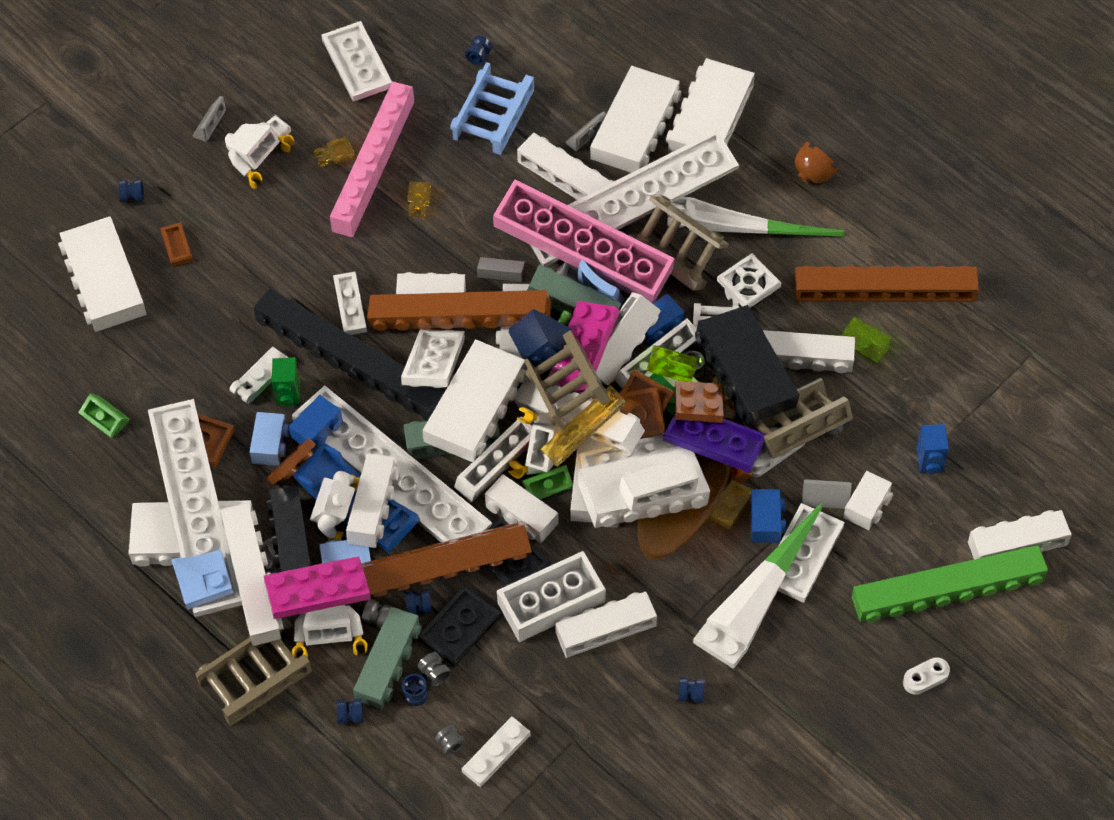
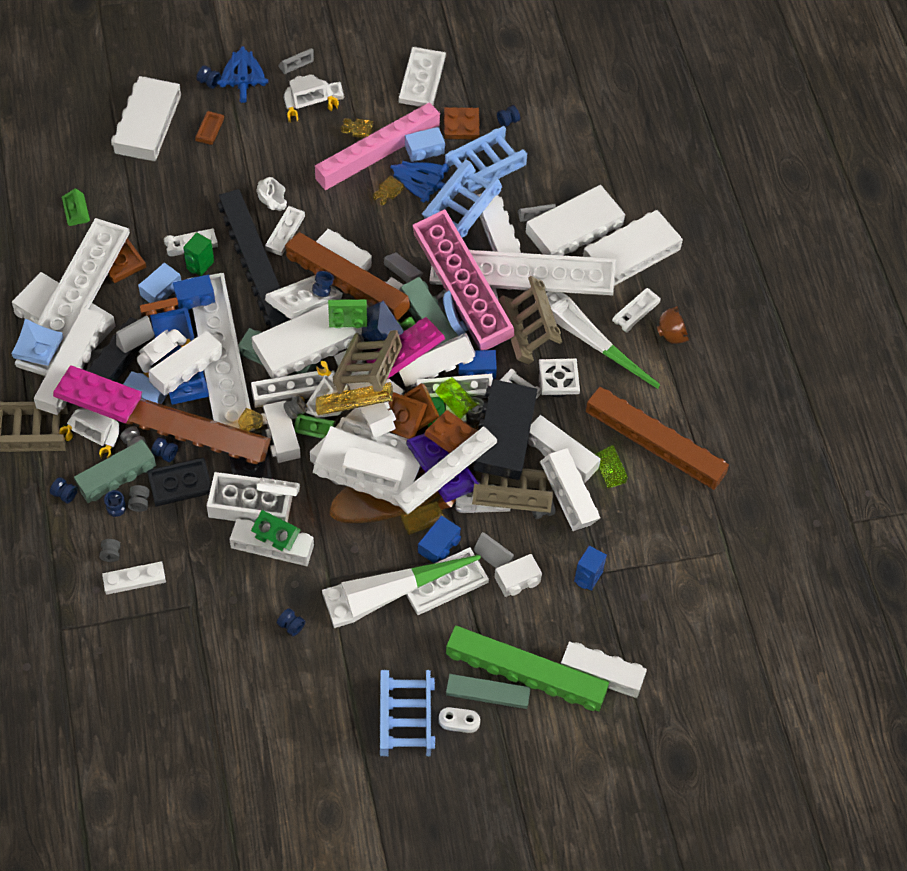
camera: 30 degrees right, 0 degrees up
none -> light grey slope [116,316,154,353]
none -> blue bar [217,47,268,103]
none -> clear yellow tile [238,408,263,431]
none -> green brick [251,510,301,551]
none -> white hair [256,177,287,211]
none -> white plate [257,478,300,496]
none -> dark grey wheel [283,396,307,419]
none -> dark blue wheel [312,271,334,297]
none -> bright green plate [328,299,367,328]
none -> light blue fence [380,670,435,756]
none -> blue bar [391,161,458,203]
none -> white plate [394,426,497,515]
none -> light blue brick [405,127,445,162]
none -> light blue fence [422,159,502,238]
none -> dark orange plate [444,108,479,139]
none -> sand green tile [446,674,531,709]
none -> white brick [540,449,600,531]
none -> white plate [612,288,661,333]

